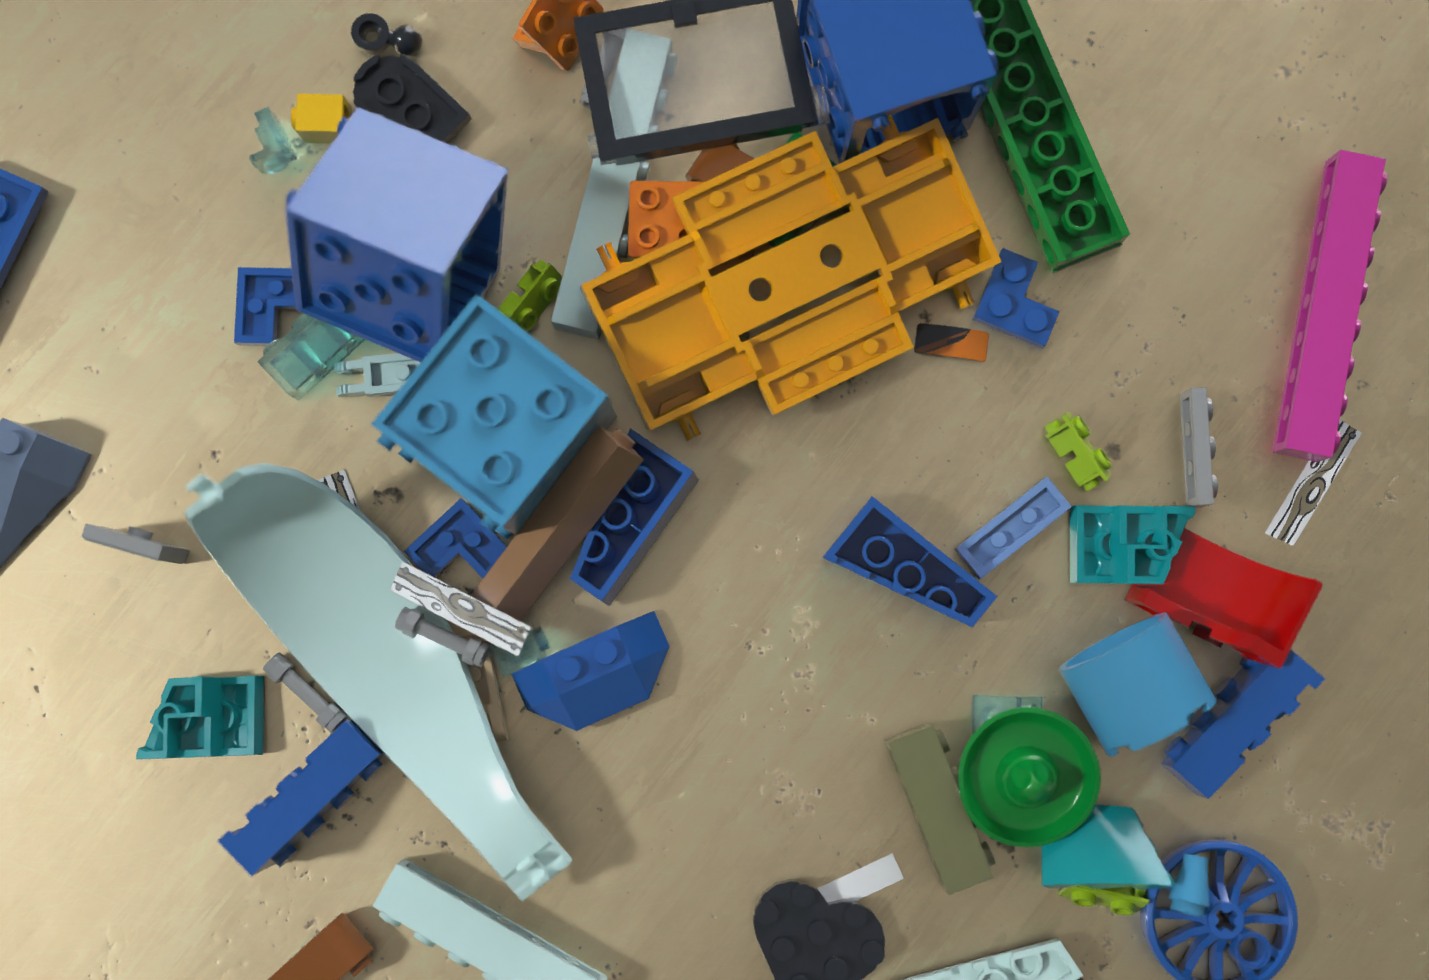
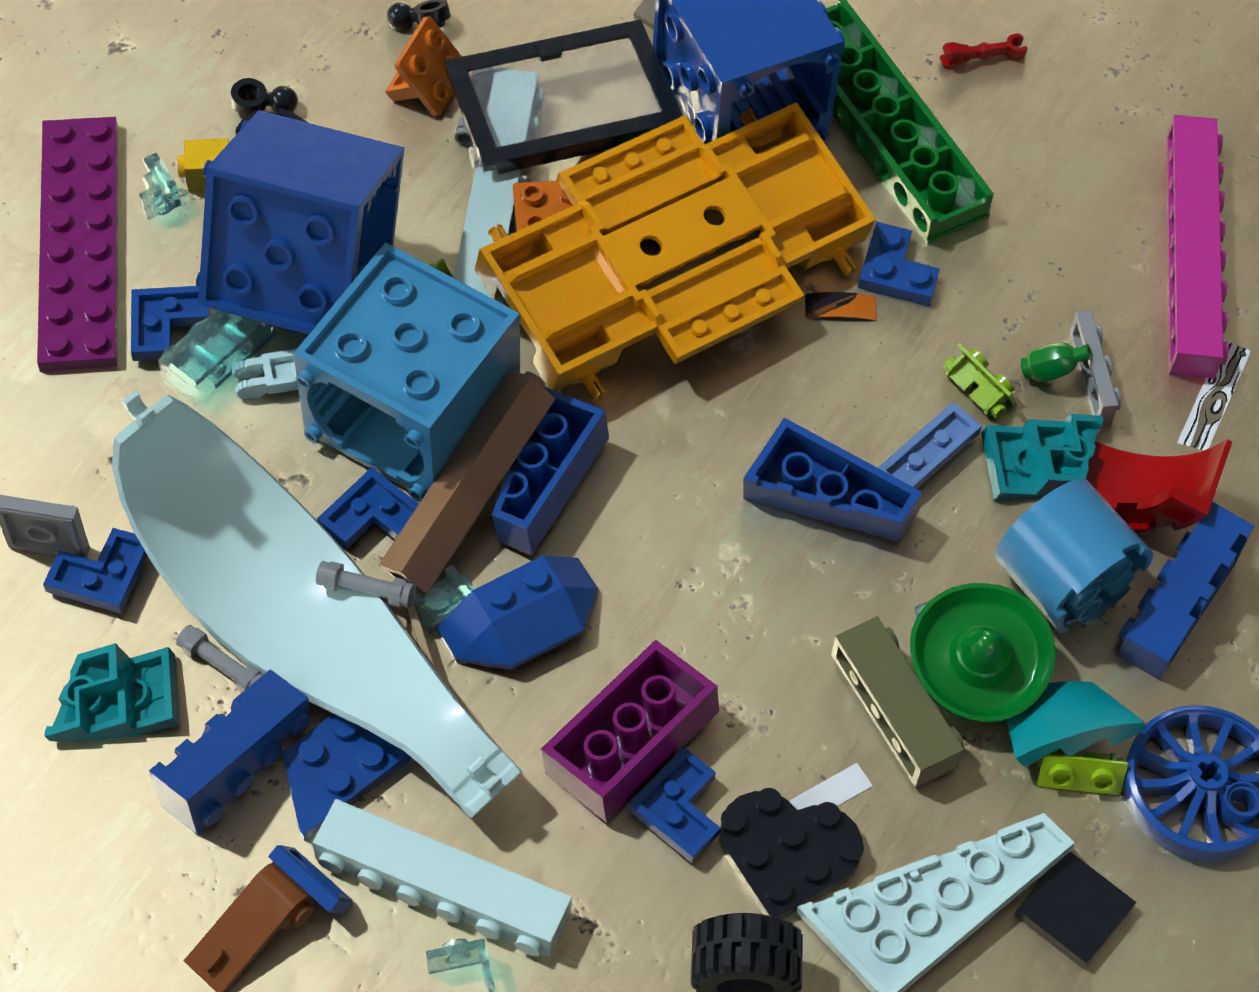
camera: 10 degrees left, 25 degrees down
sticker [390,561,531,656] -> none
dark azure cone [1168,854,1210,918] -> none
none -> magenta plate [37,116,118,372]
none -> blue plate [43,528,148,614]
none -> blue tile [268,845,353,915]
none -> blue wing [282,713,413,841]
none -> magenta brick [541,640,719,822]
none -> blue plate [628,747,721,864]
none -> red piece [940,33,1028,68]
none -> green plant [1021,342,1092,382]

